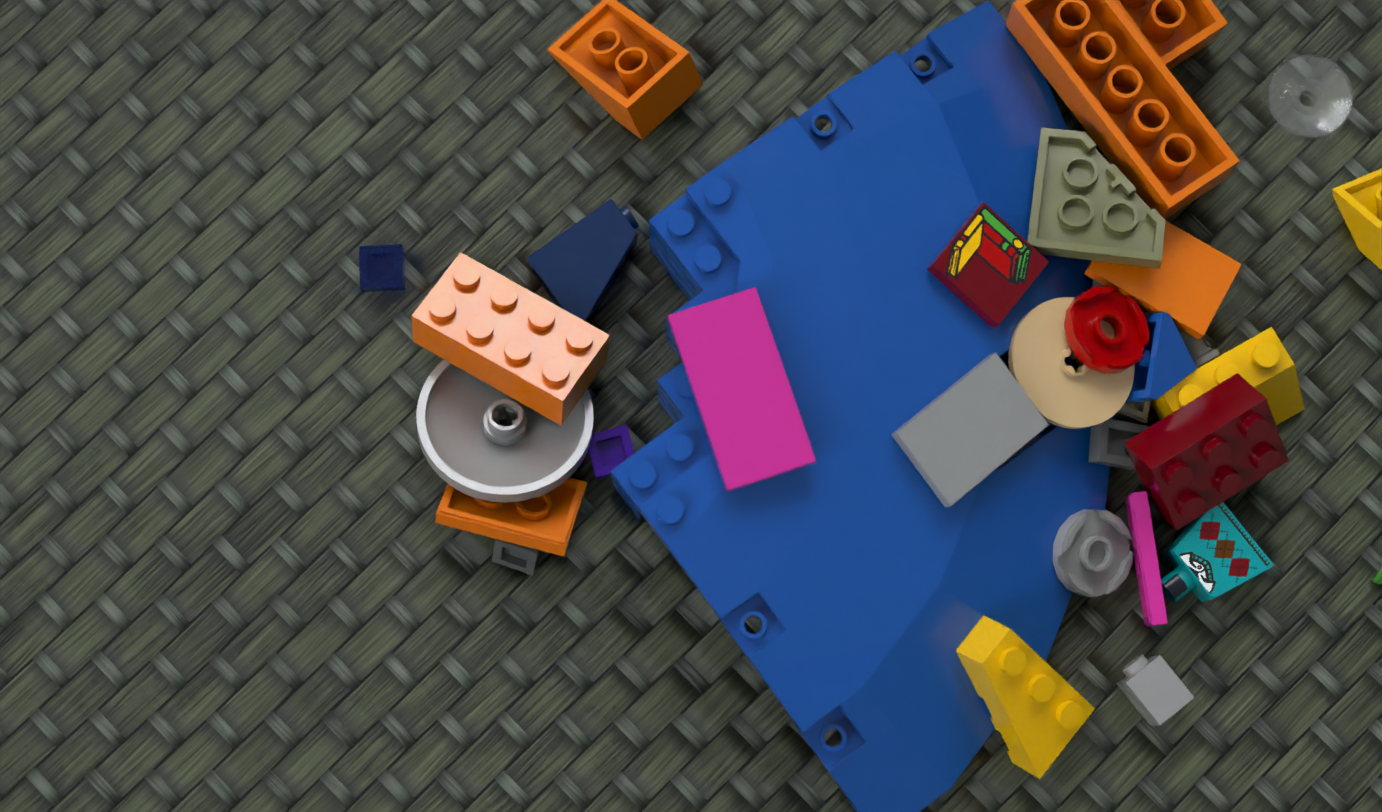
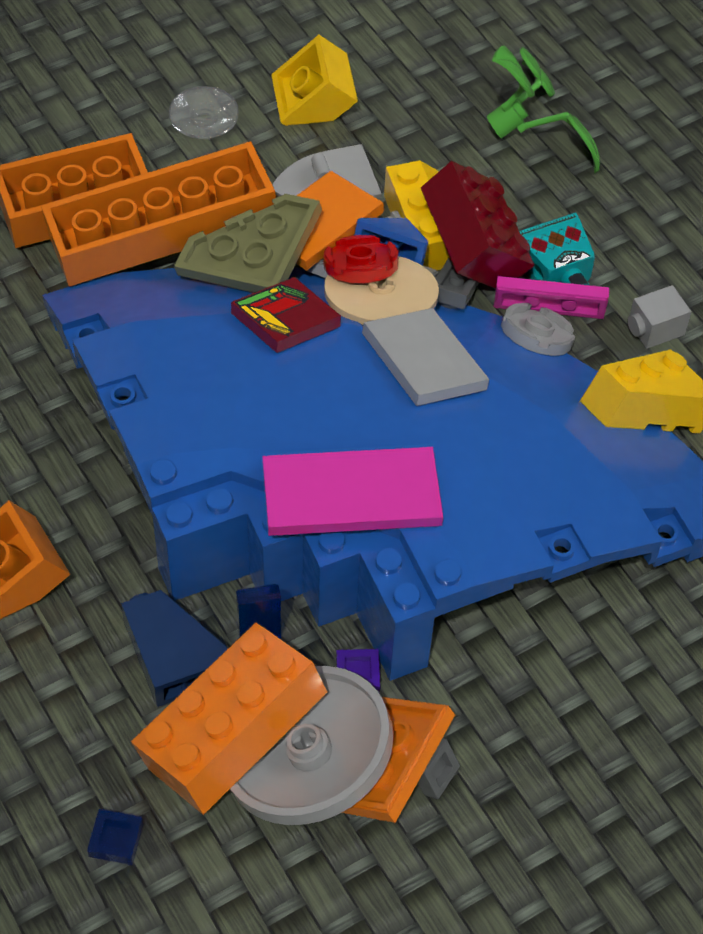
camera: 75 degrees left, 25 degrees down
none -> clear blue tile [236,584,281,639]
none -> light grey shield [273,144,382,198]

